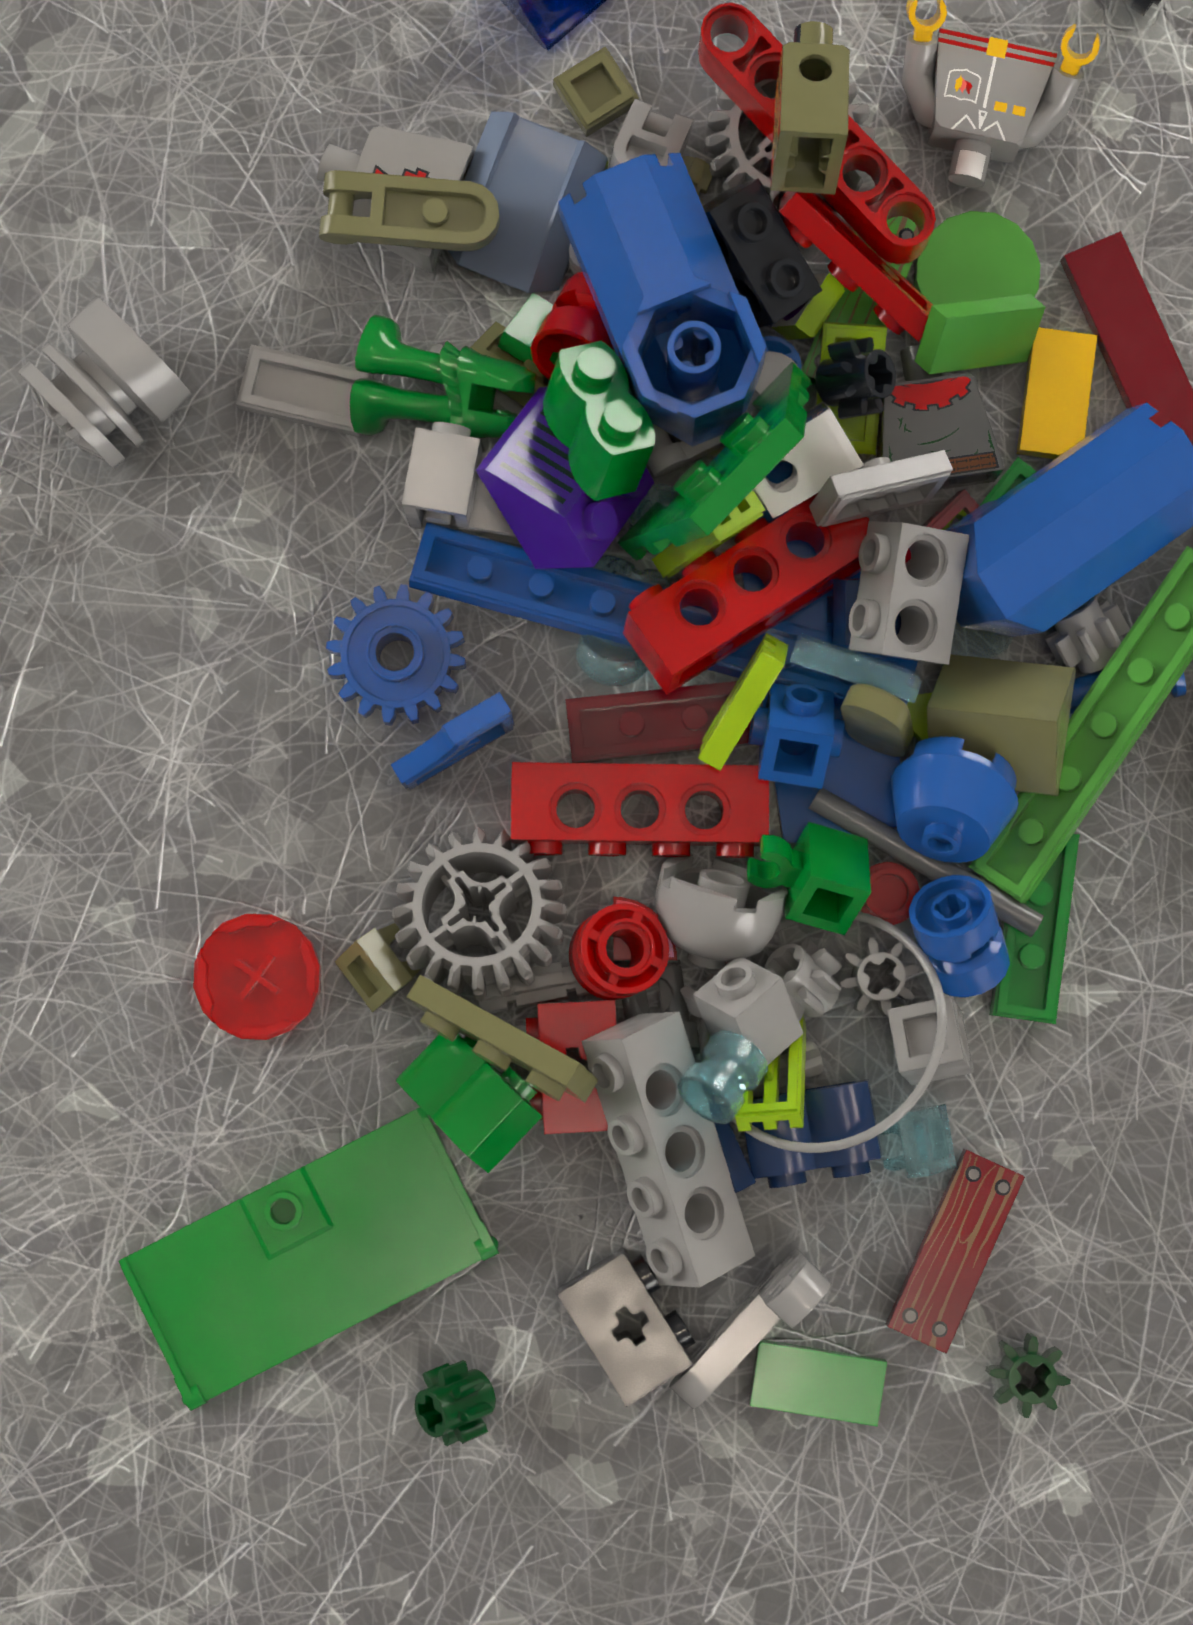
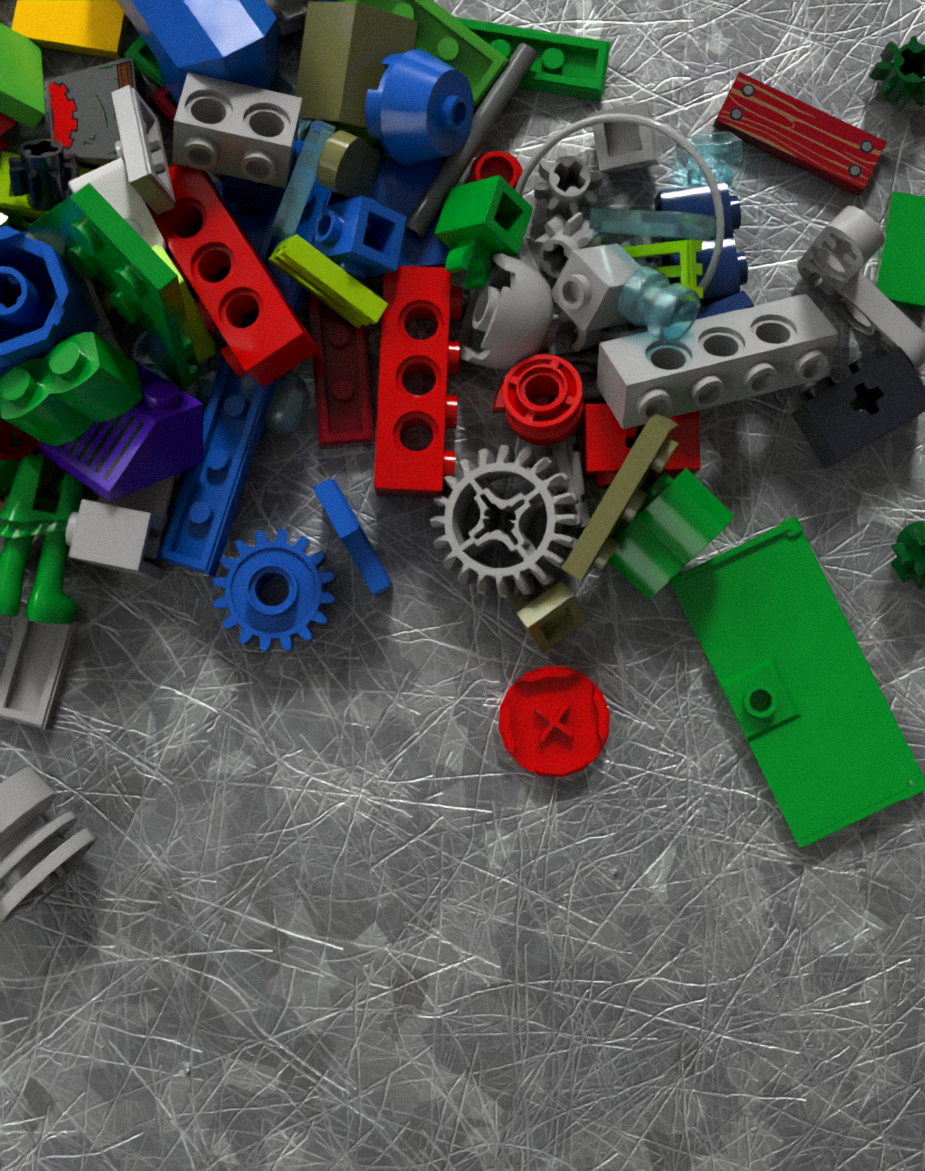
camera: 85 degrees left, 0 degrees up
blue wheel [909,875,1010,998] -> none
none -> clear light blue tile [589,208,717,240]

